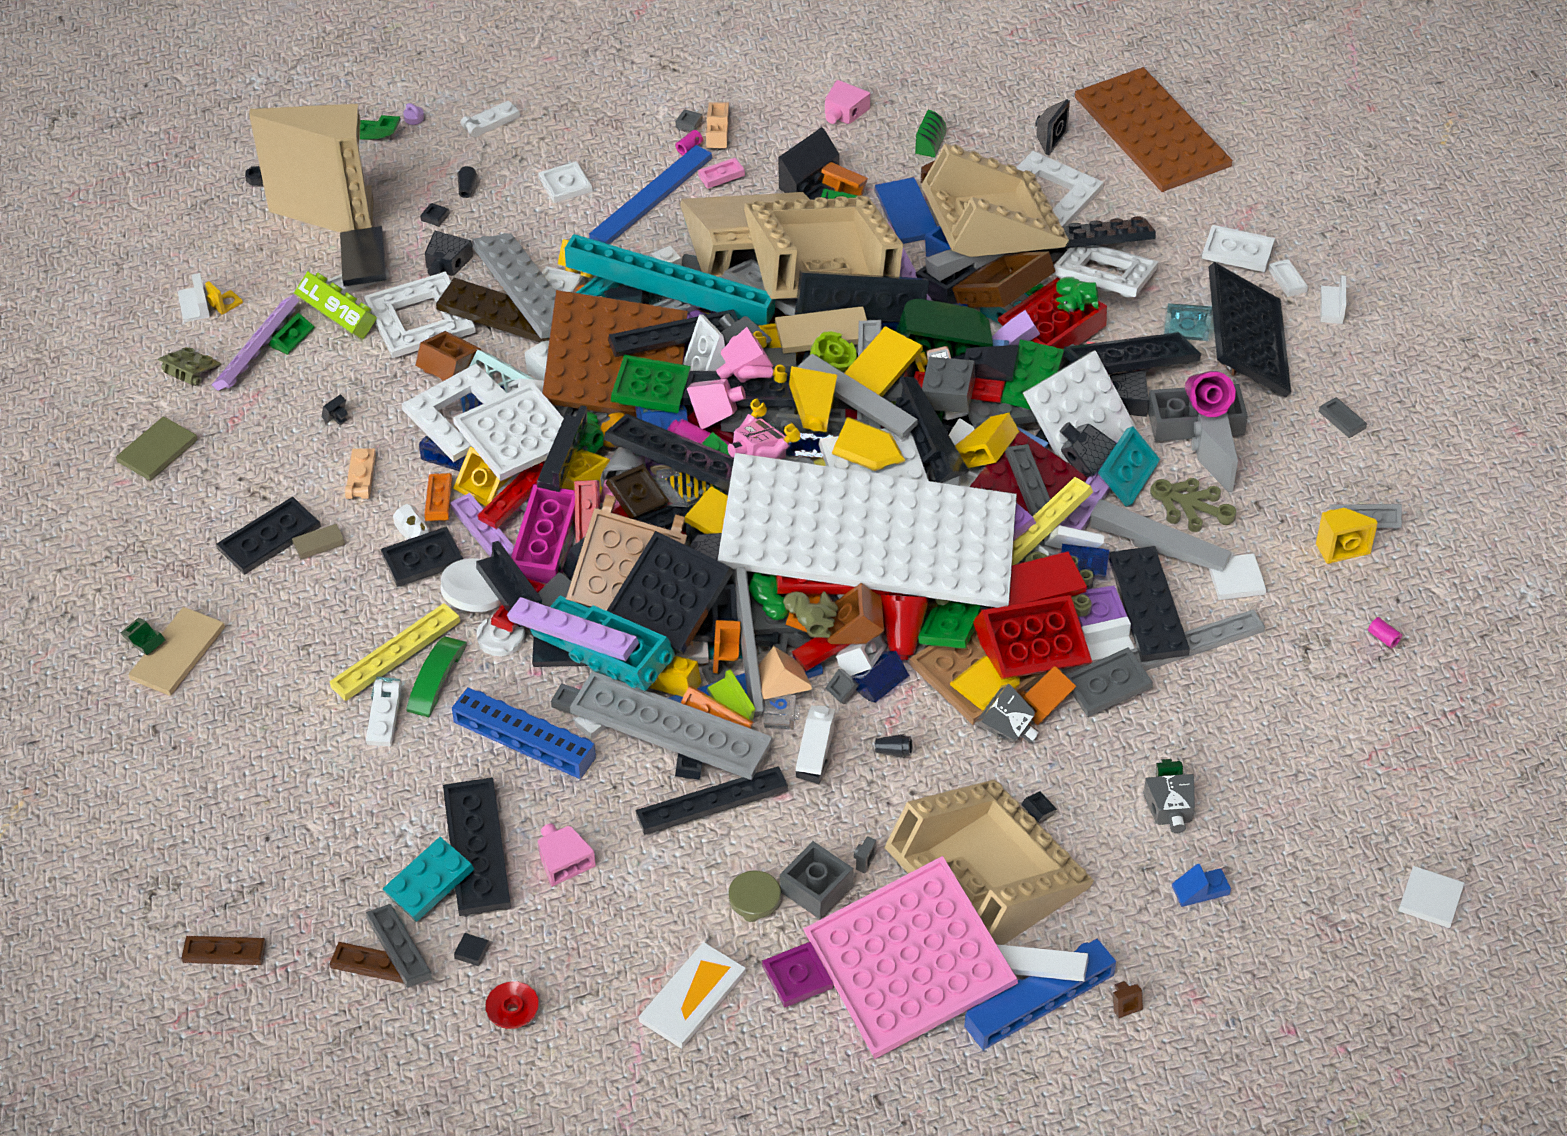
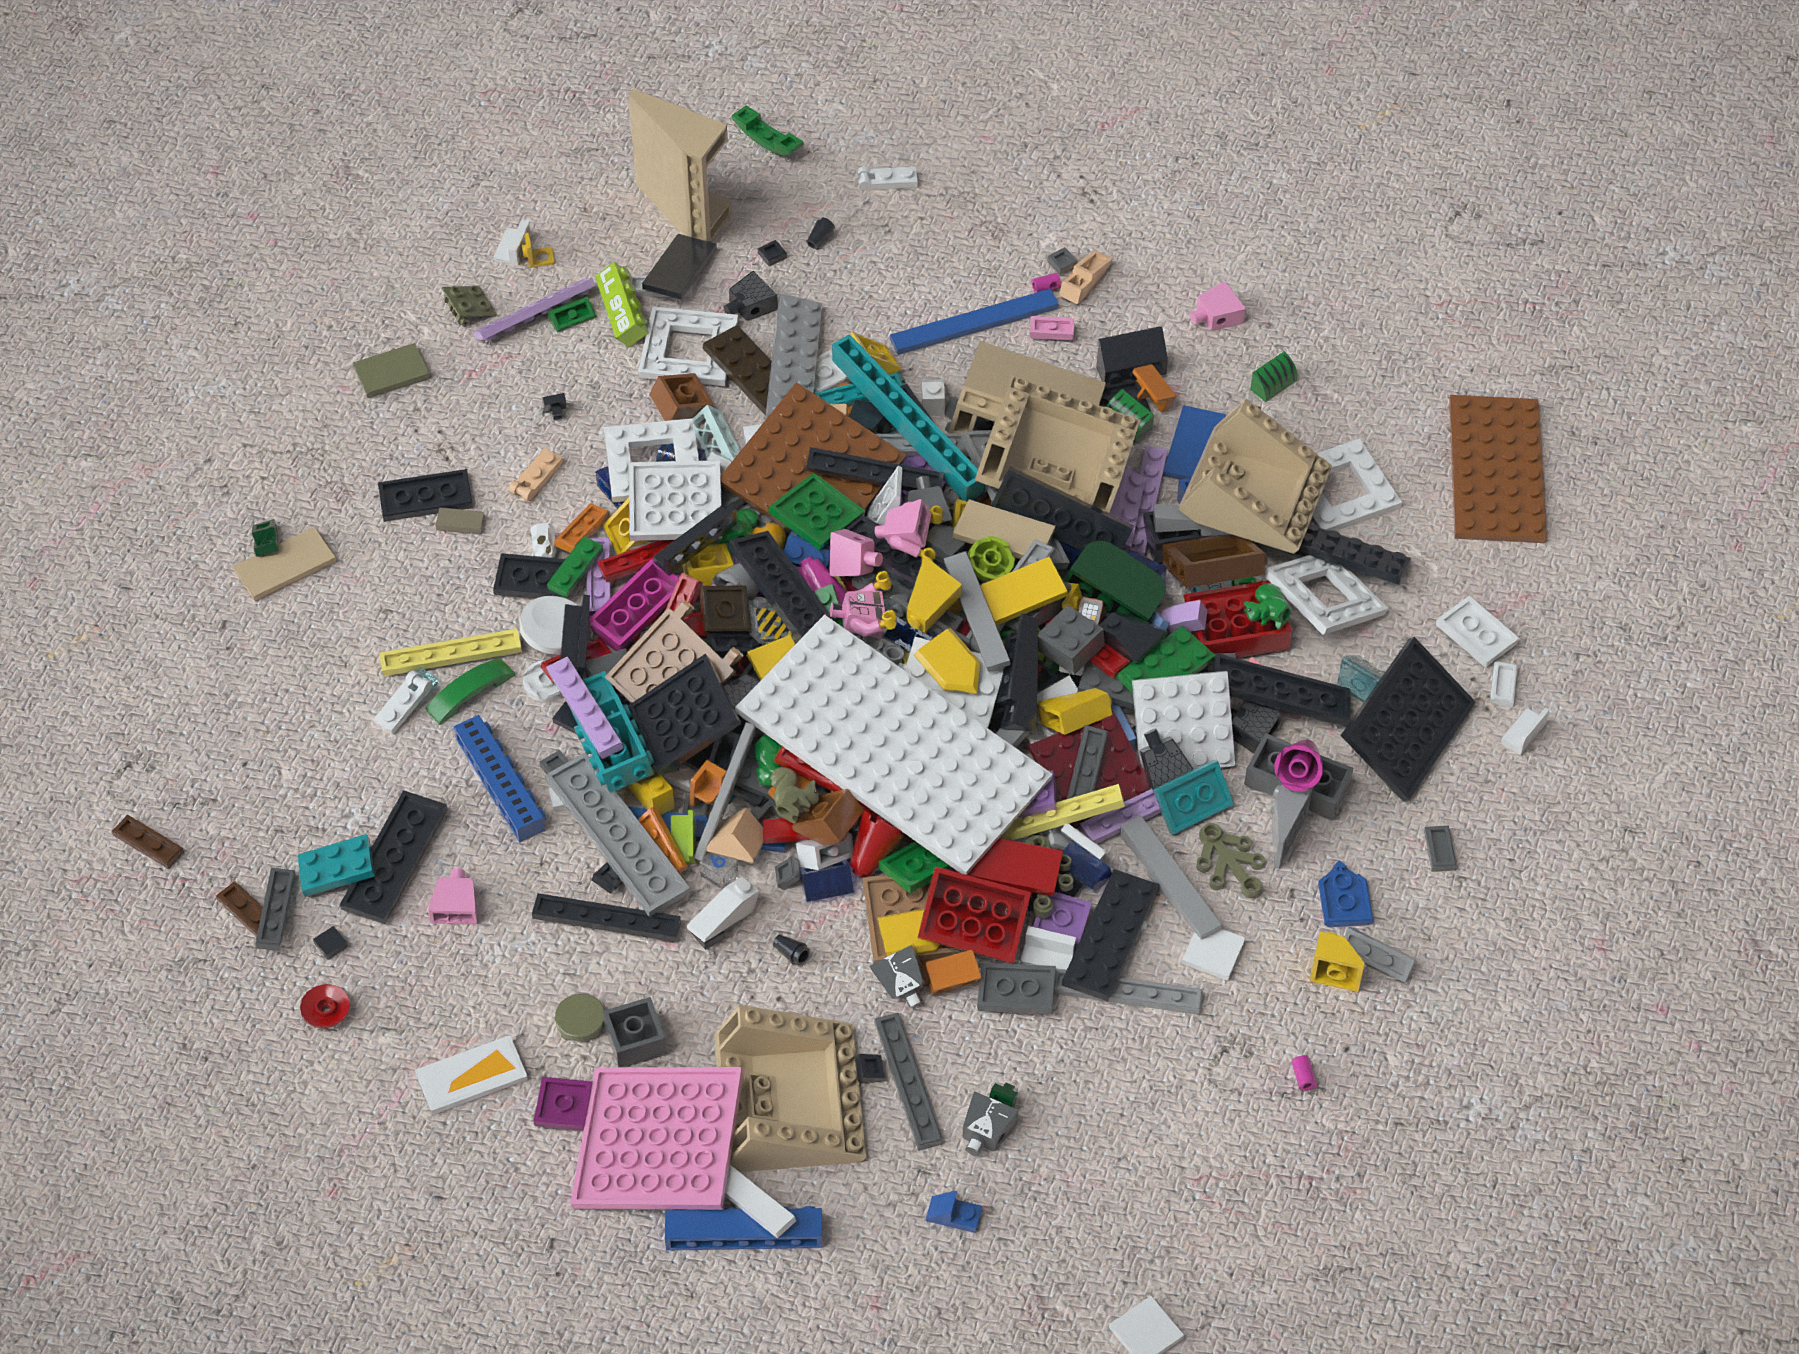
camera: 30 degrees right, 5 degrees up
lavender tile [403,103,424,125] -> none
white tile [538,161,592,203] -> none
dark grey plate [854,836,876,873] -> none
black slope [1035,99,1070,155] -> none
reddish brown tile [1113,981,1143,1018] -> none
none -> green plate [547,536,603,598]
none -> dark grey tile [874,1013,943,1151]
none -> blue tile [1318,860,1373,927]

